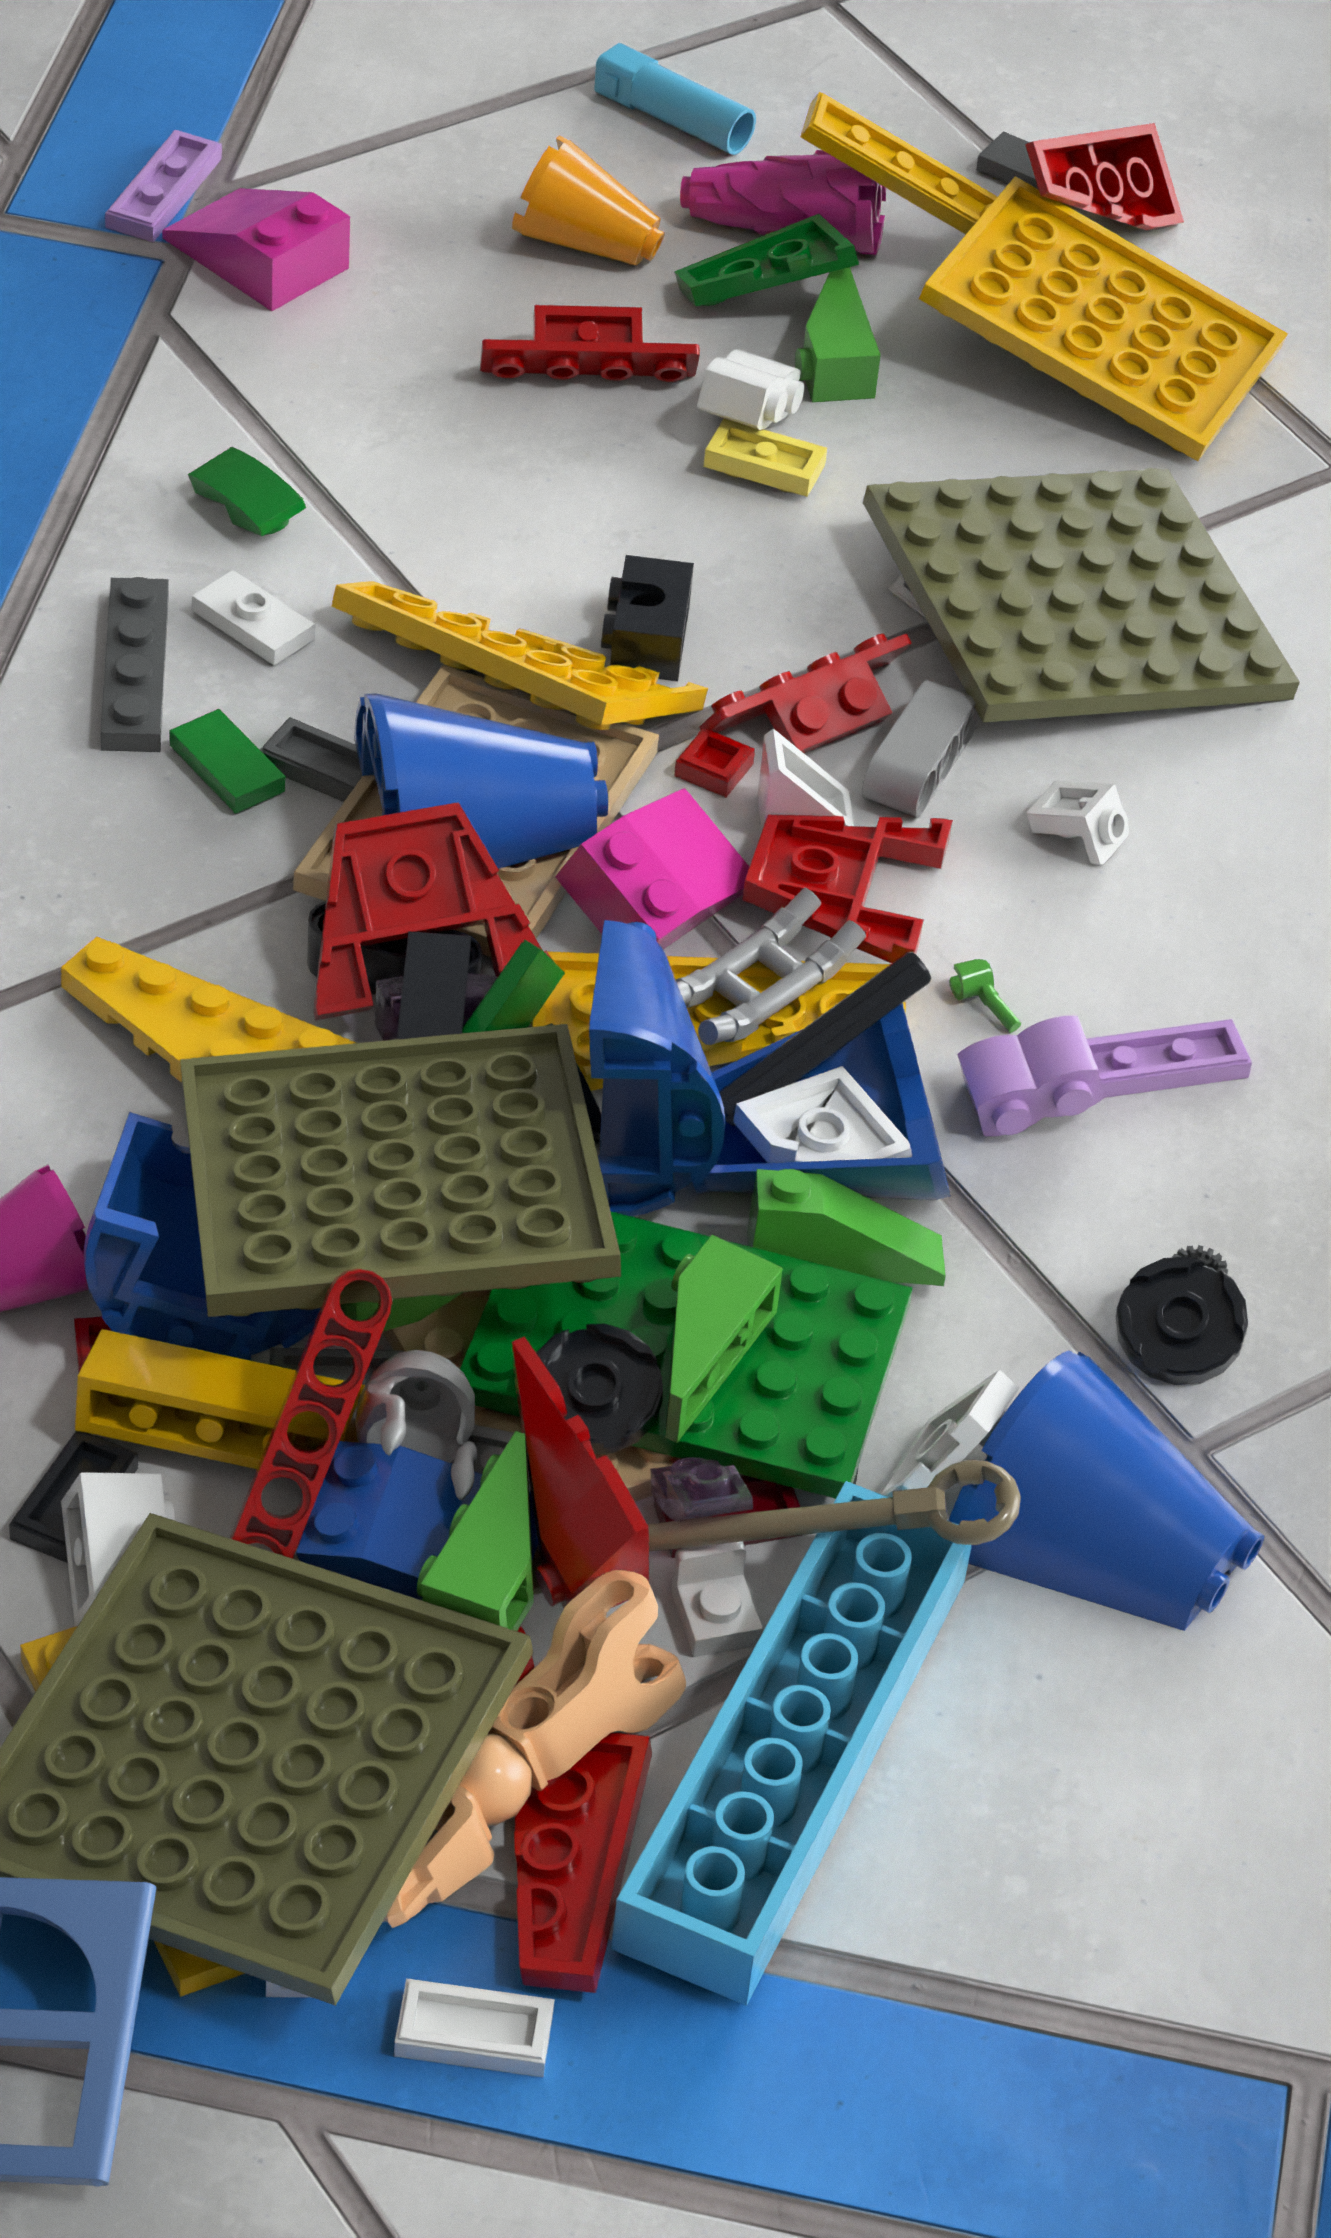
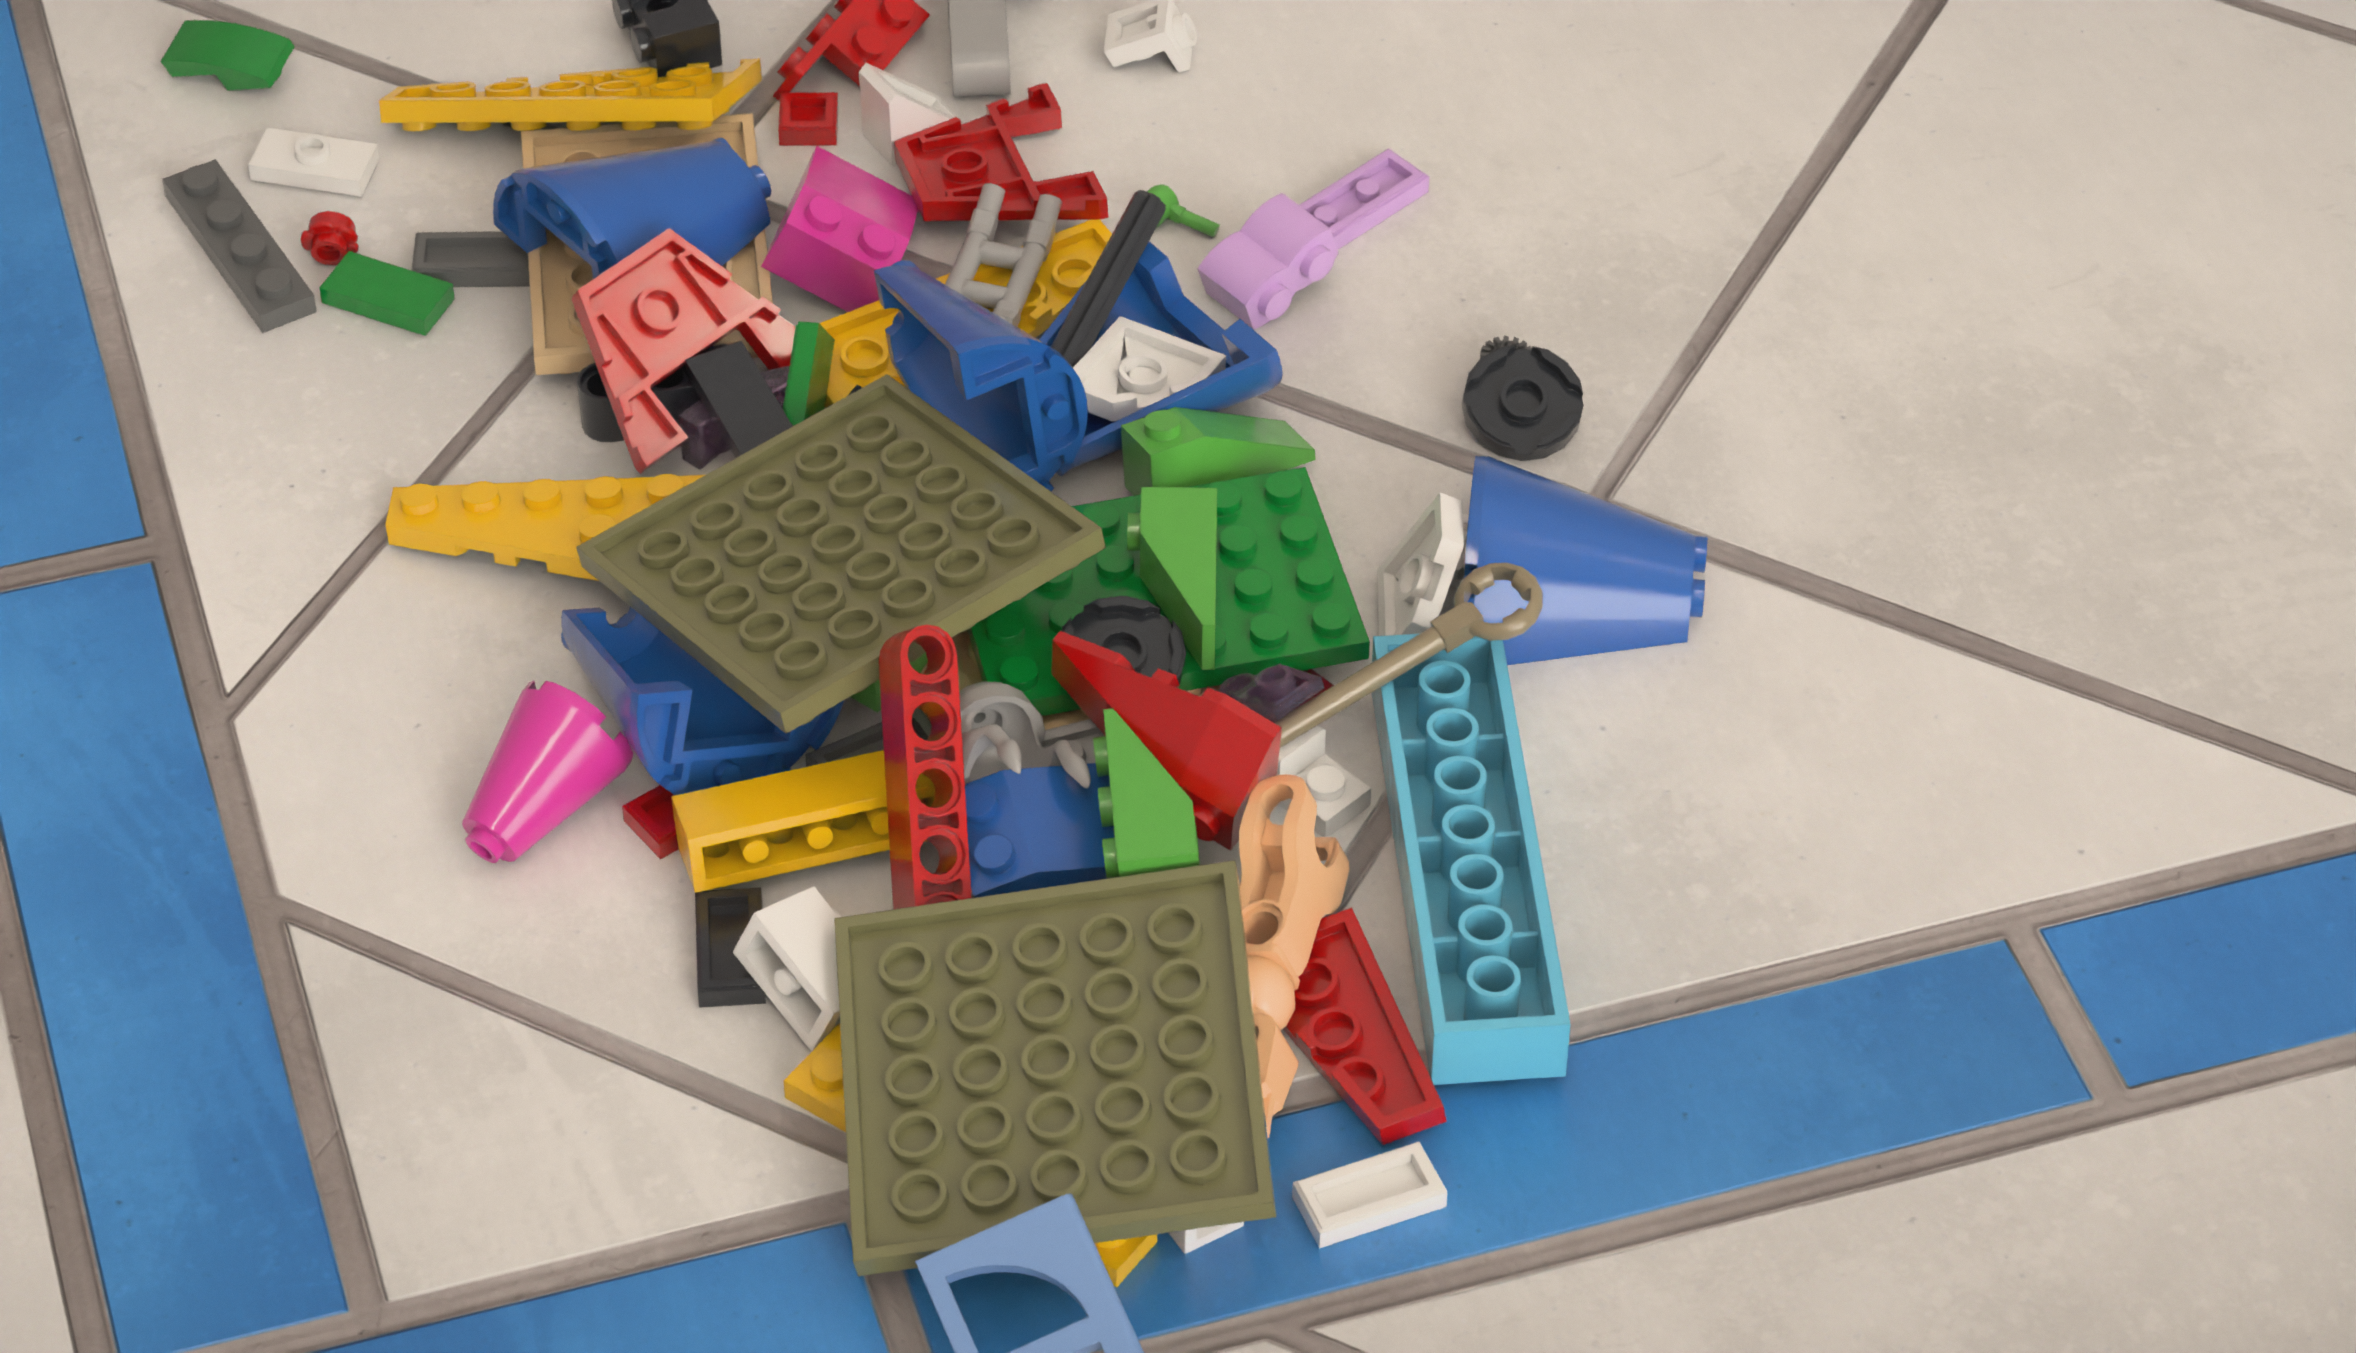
camera: 25 degrees left, 0 degrees up
none -> red plate [300,211,359,265]

